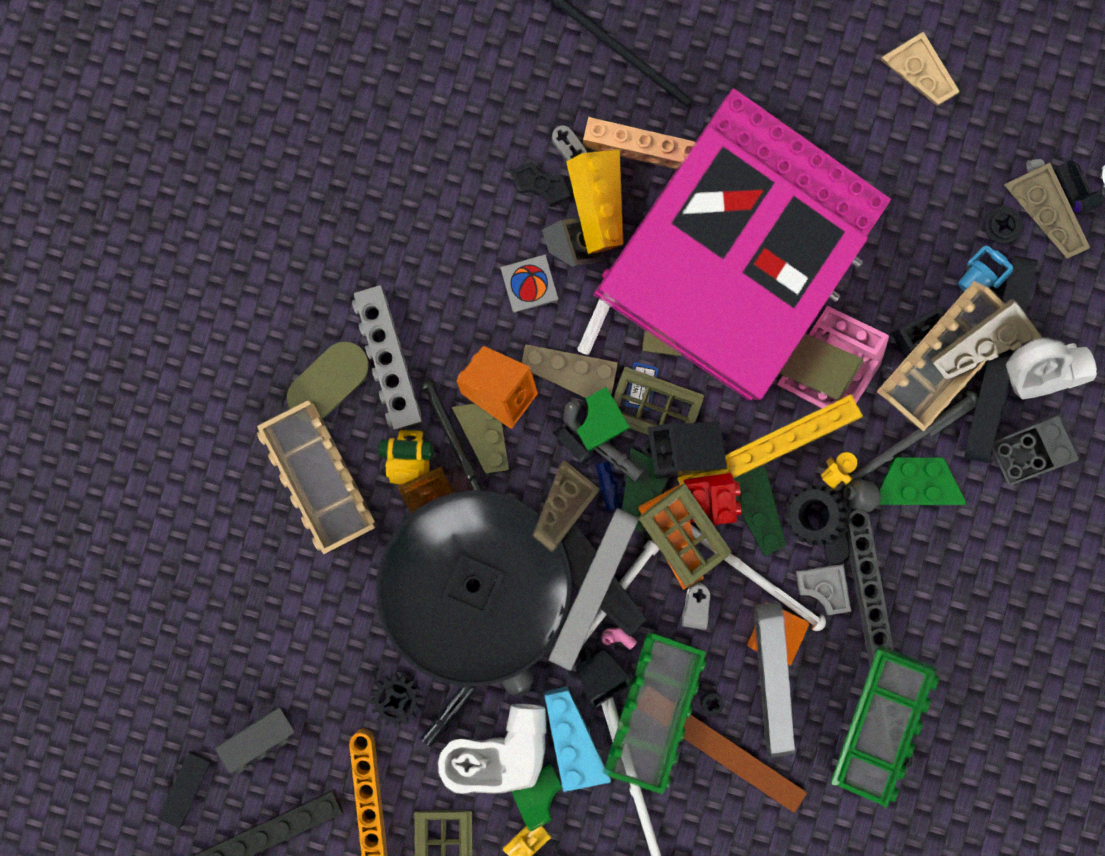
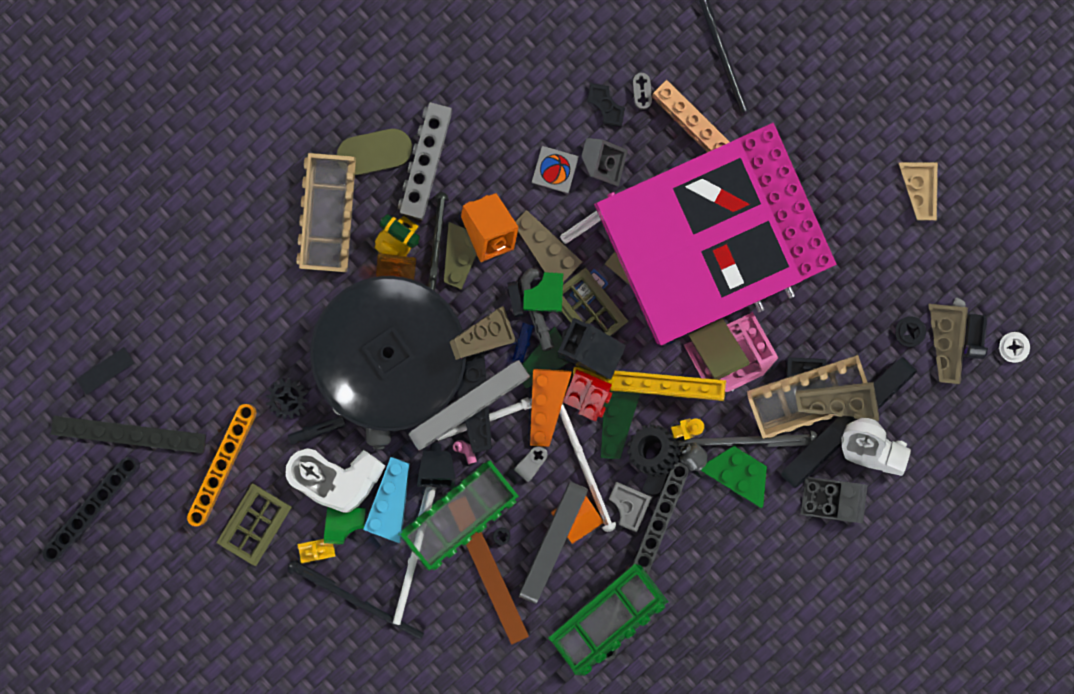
camera: 35 degrees right, 0 degrees up
dark grey wedge [214,708,295,775] -> none
yellow wedge [566,150,623,254] -> none
olive piece [638,484,732,587] -> none
dark azure piece [958,246,1013,299] -> none

